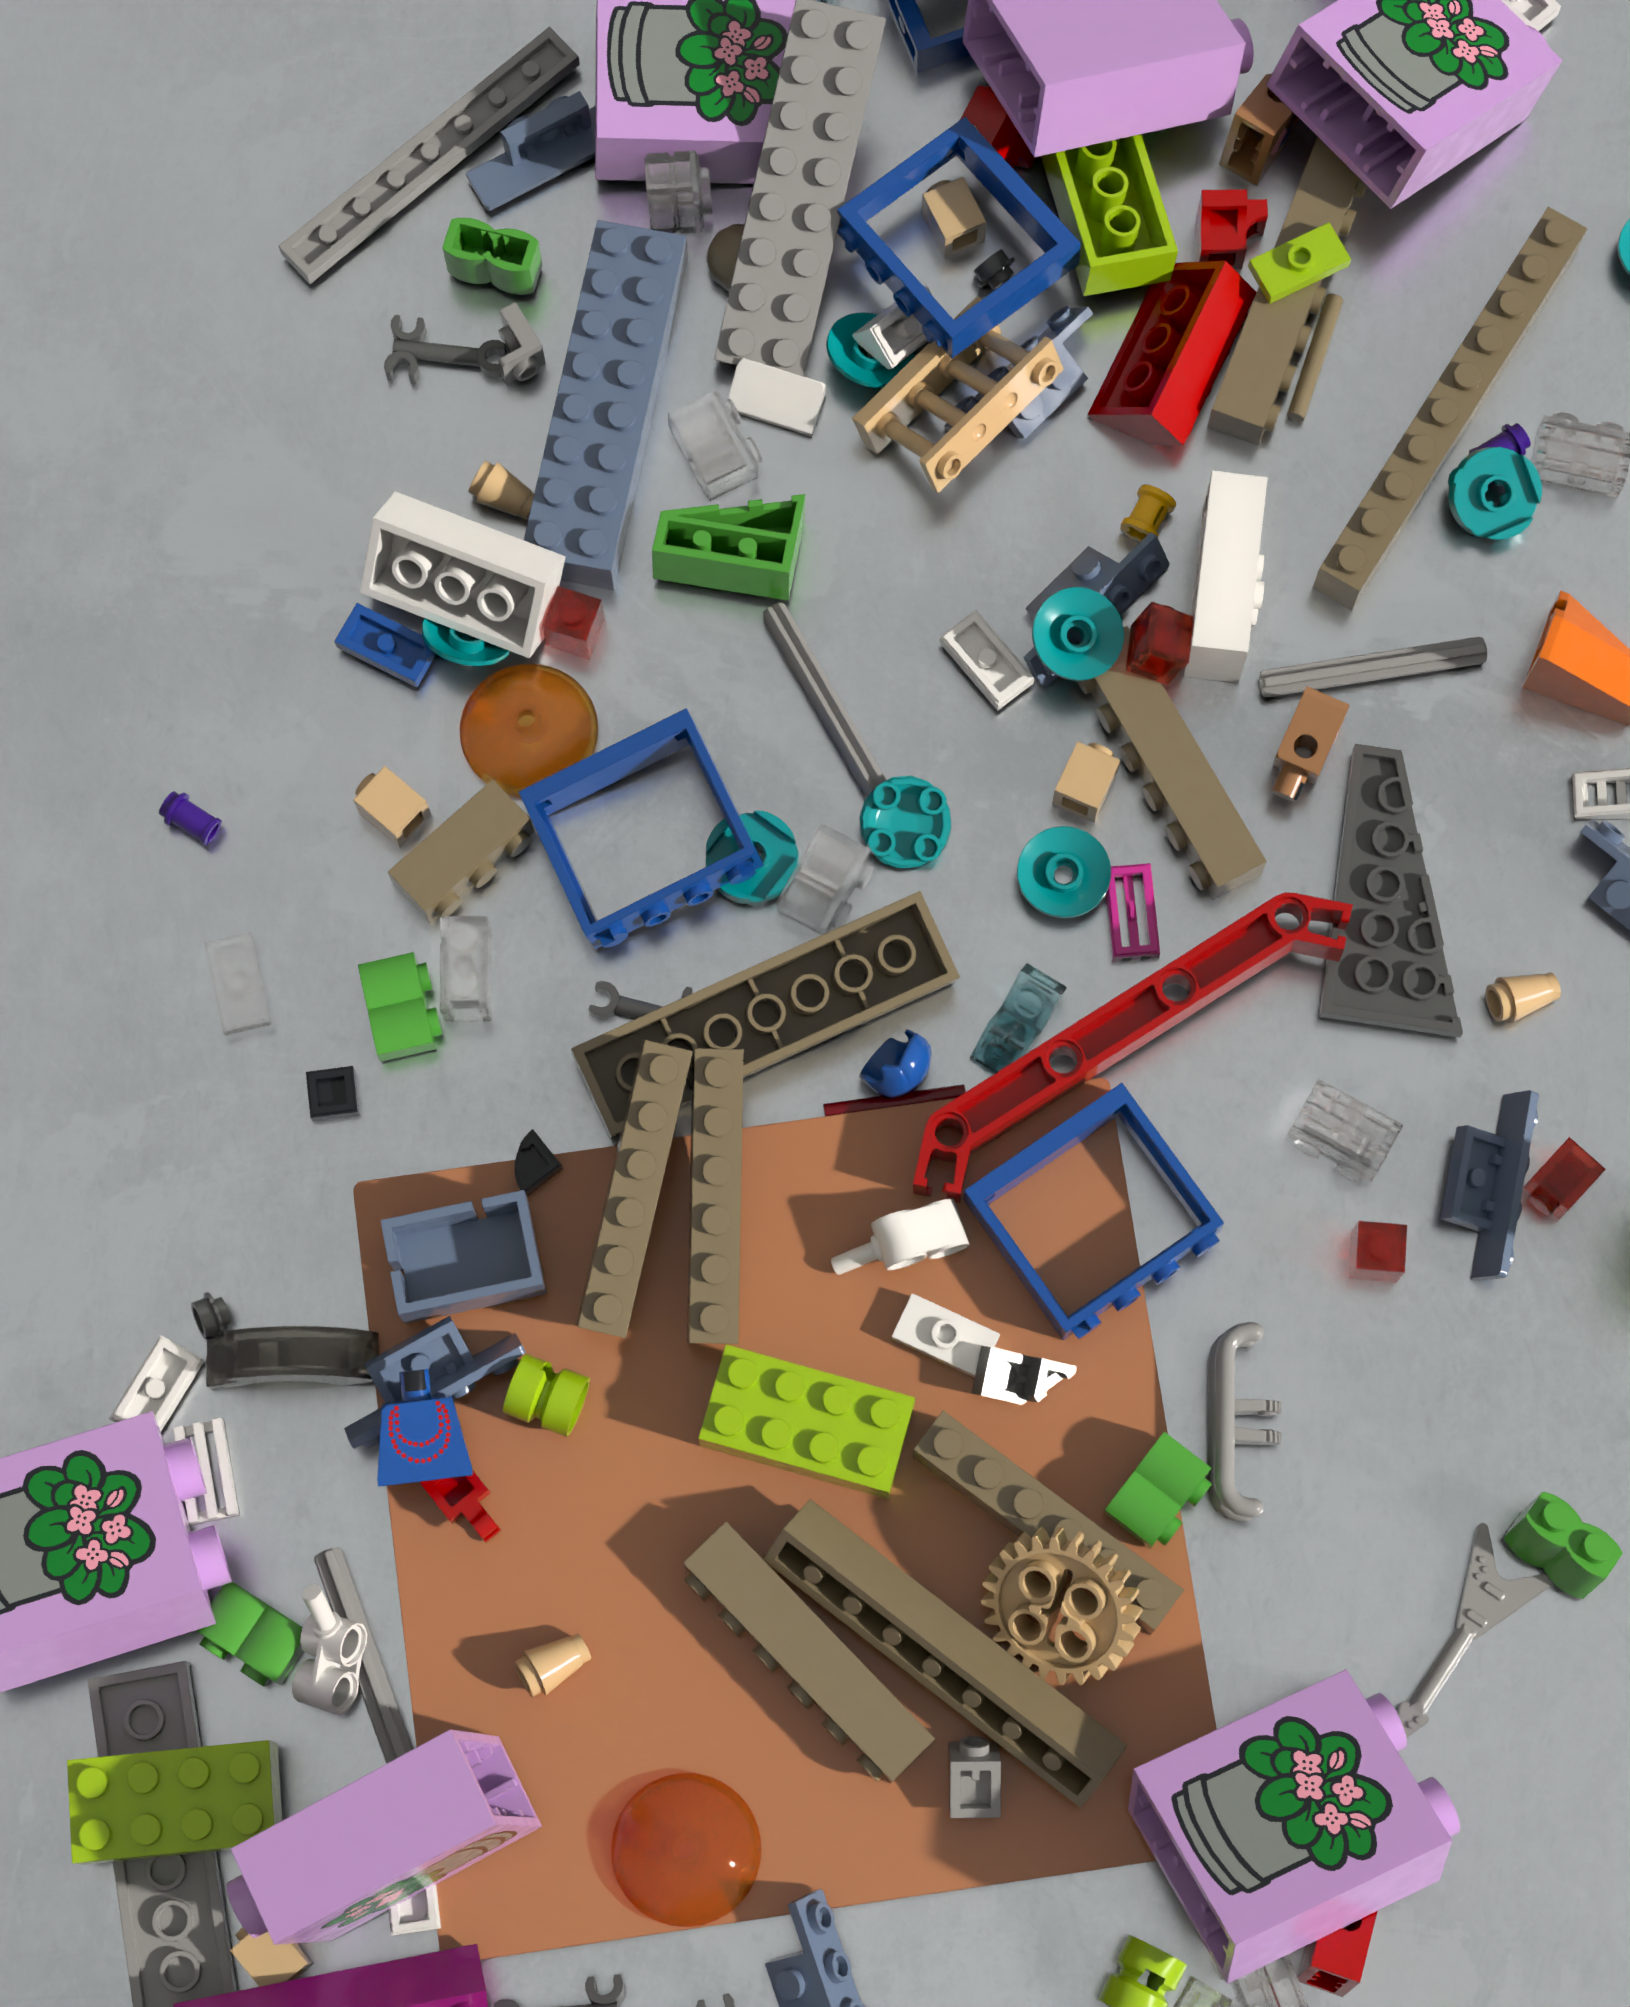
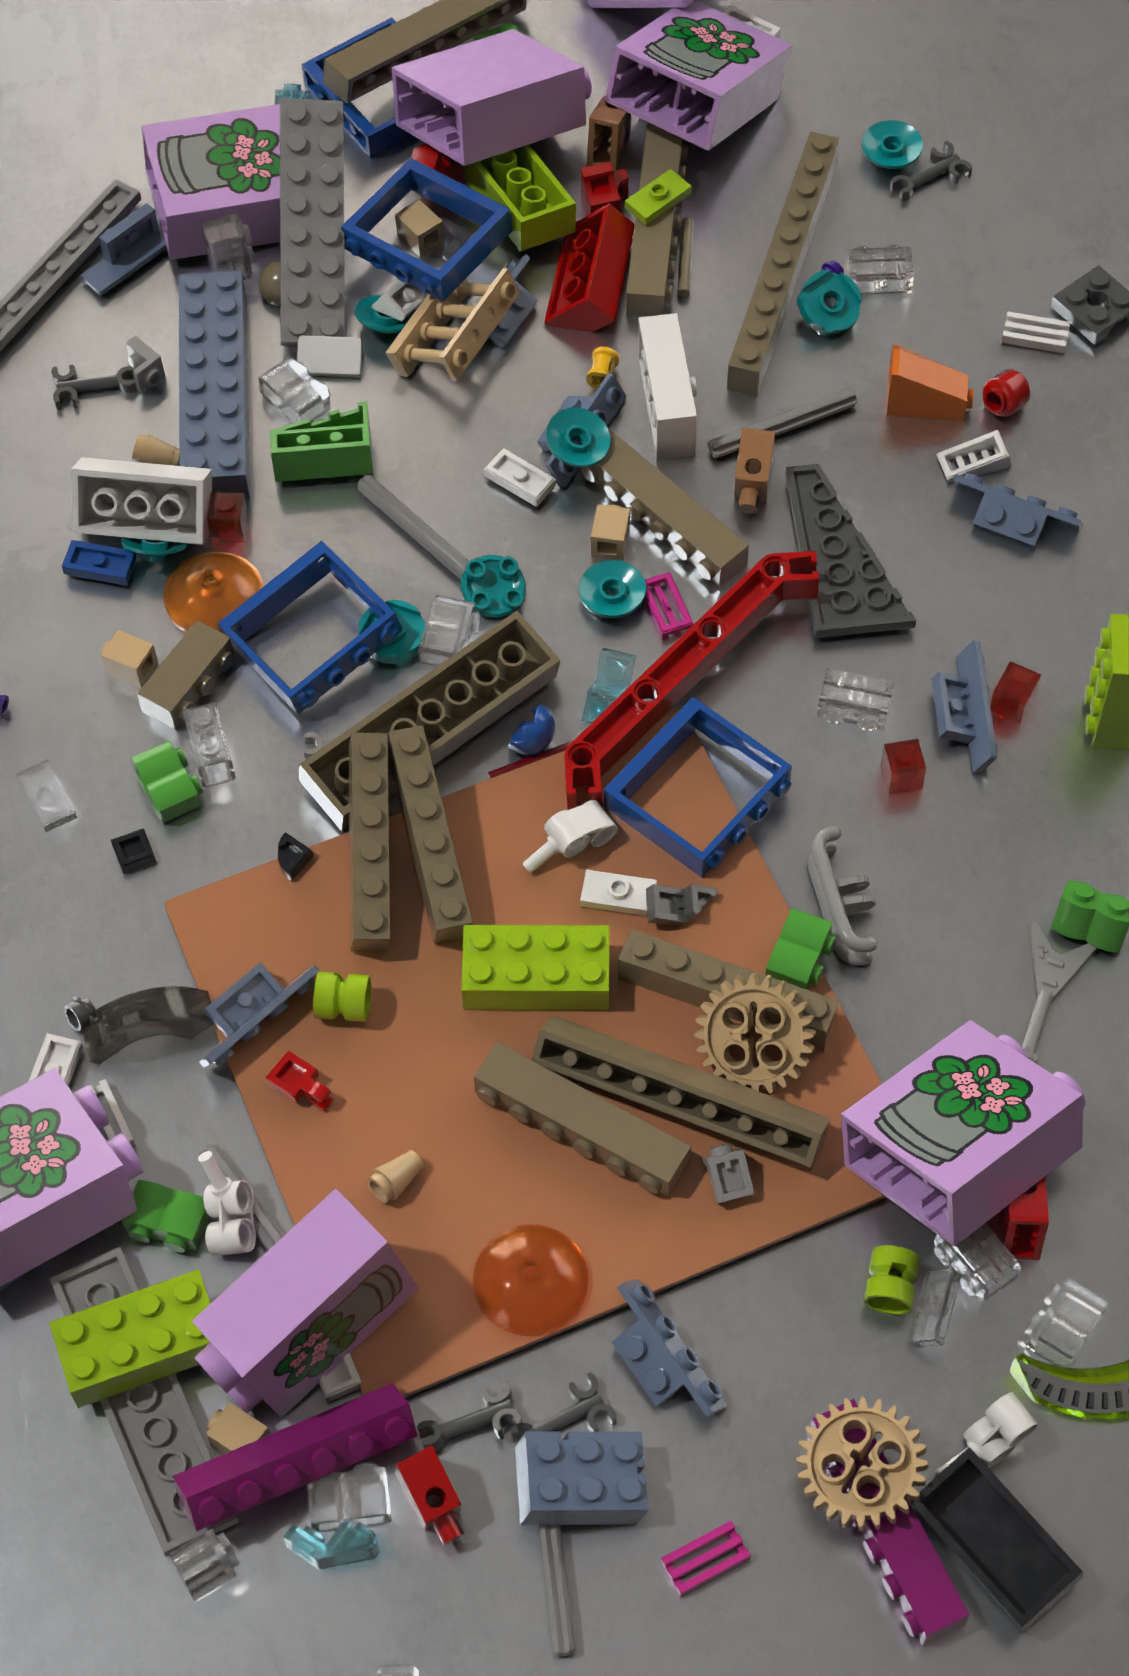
camera: 15 degrees left, 15 degrees down
blue torso [377,1369,473,1487] -> none
sand blue piece [380,1190,547,1324] -> none
bright green brick [442,218,543,295] -> none
clear red brick [1126,602,1194,685] -> none
tan cone [1485,972,1561,1023] -> none

